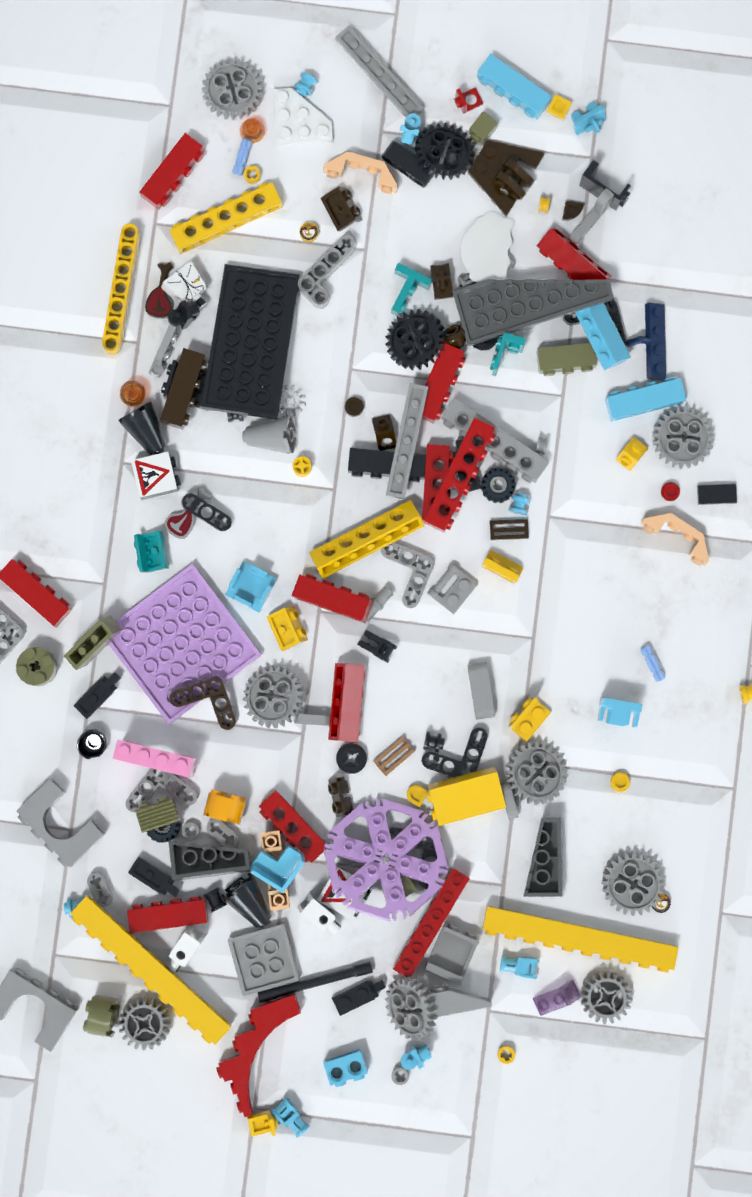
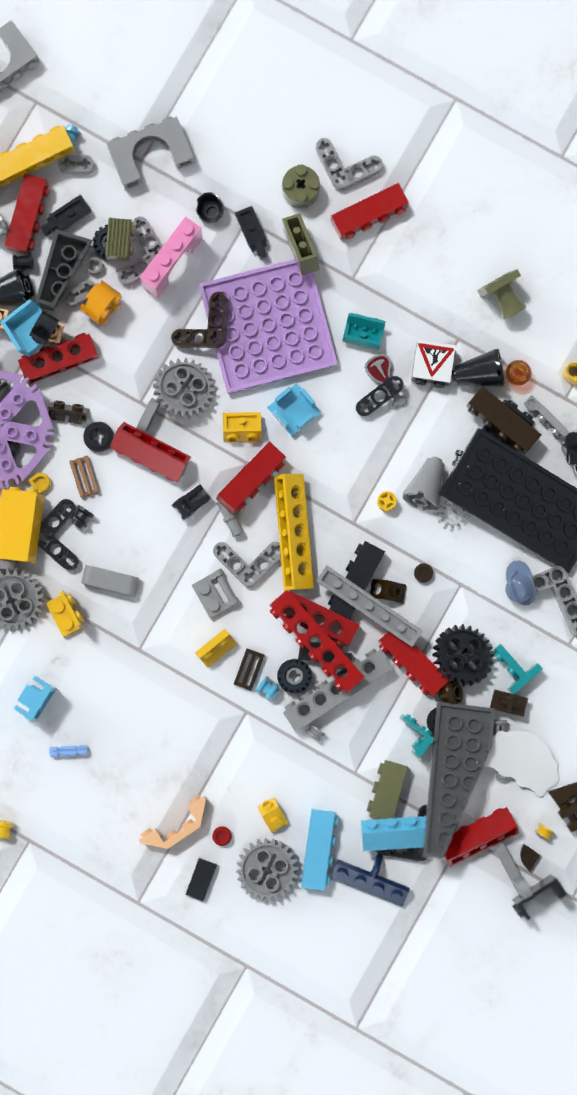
camera: 105 degrees right, 0 degrees up
none -> black bracket [29,310,59,345]
none -> olive plant [477,269,527,320]
none -> sand blue piece [505,560,537,606]

